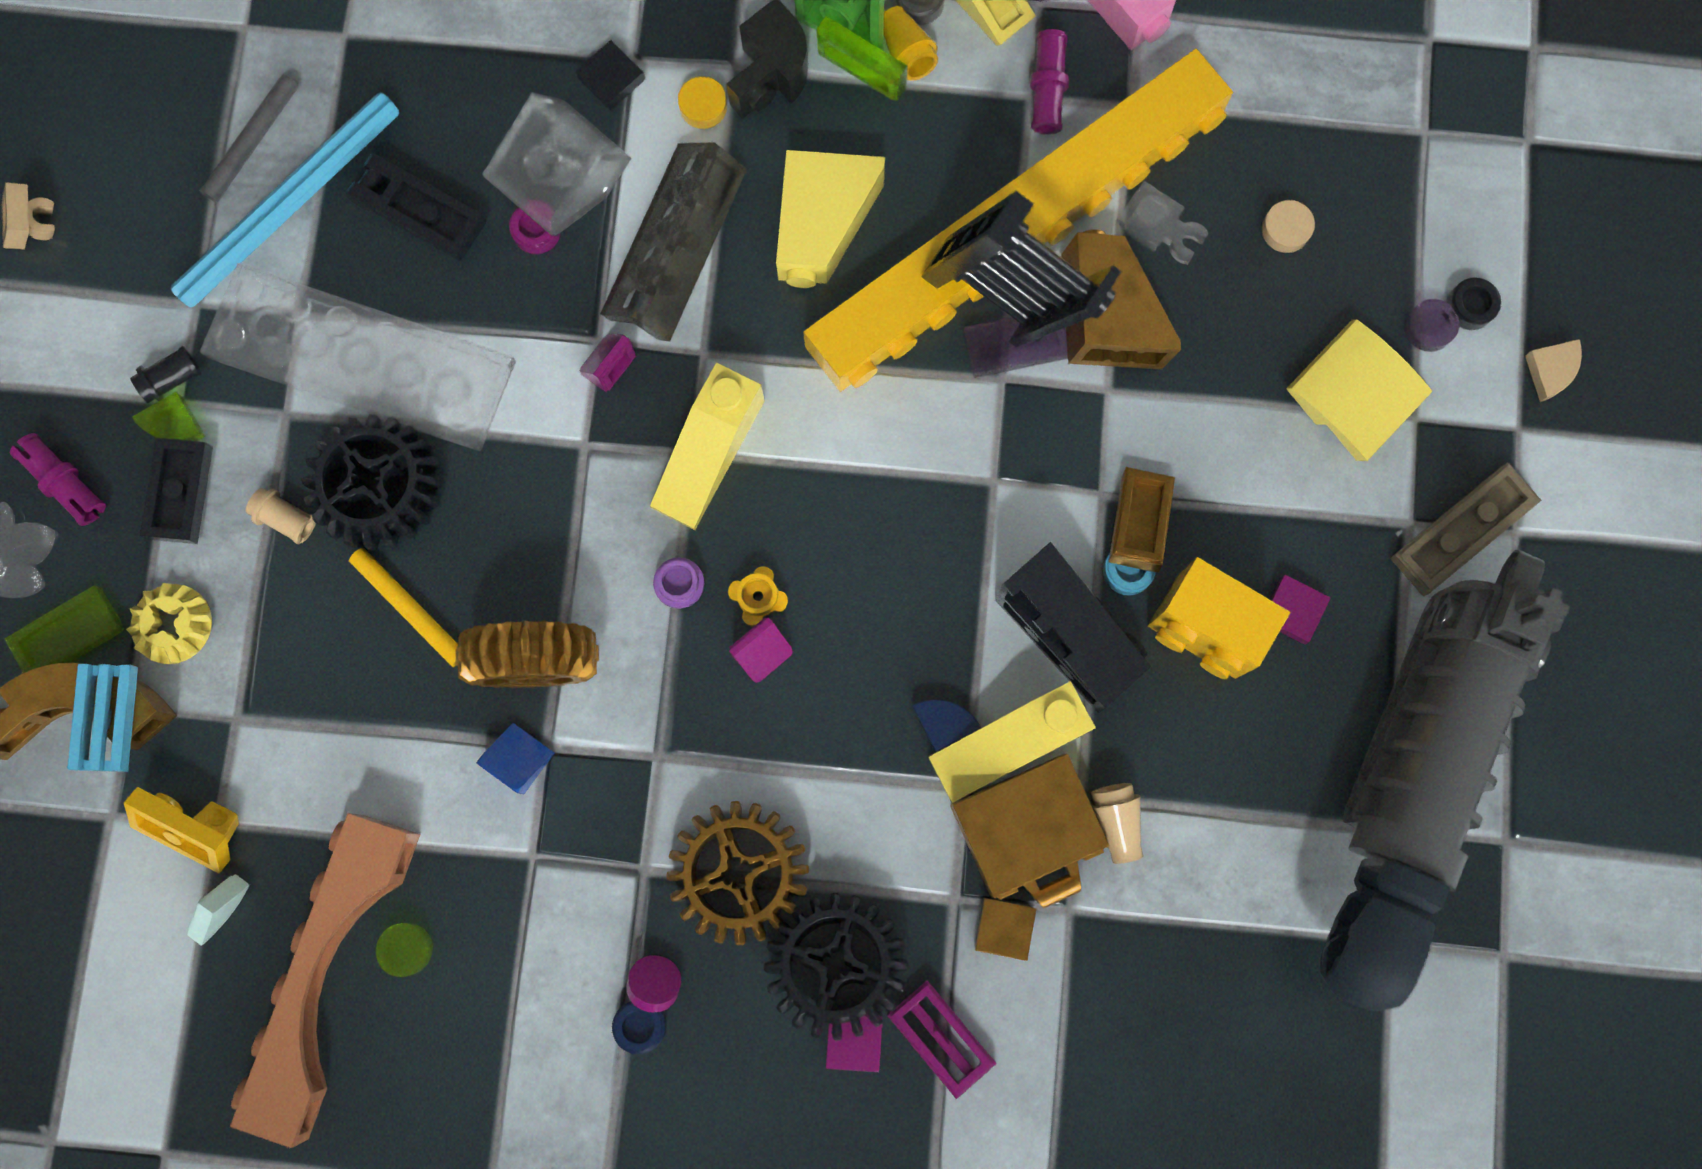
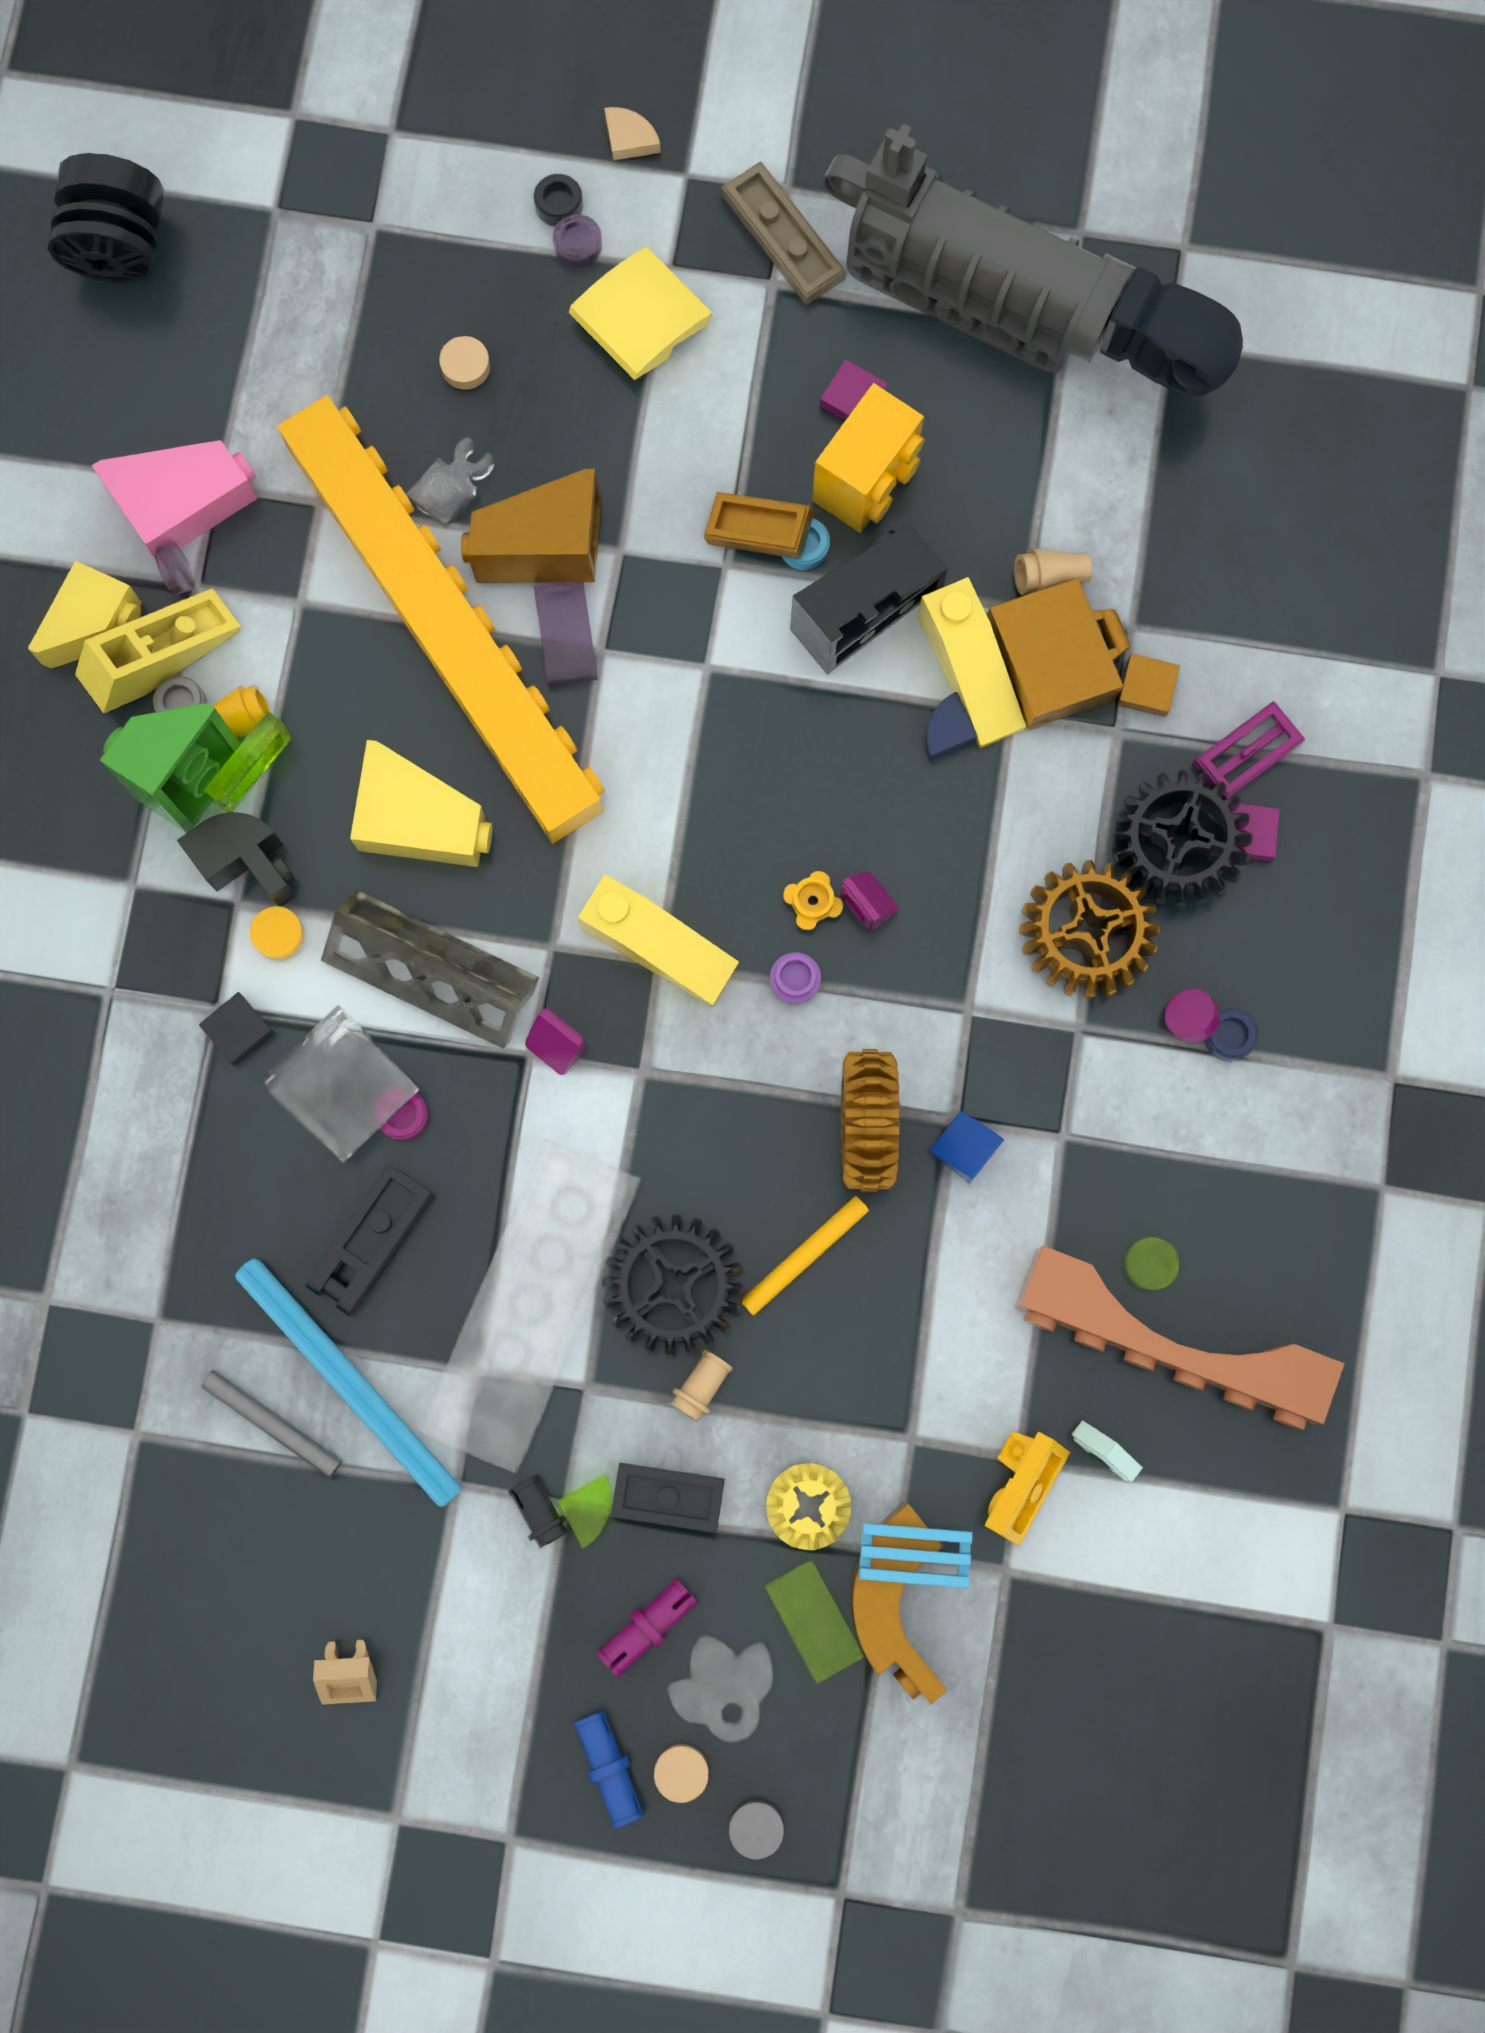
camera: 90 degrees left, 0 degrees up
black fence [921,191,1122,348] -> none
magenta pin [1030,29,1069,135] -> none

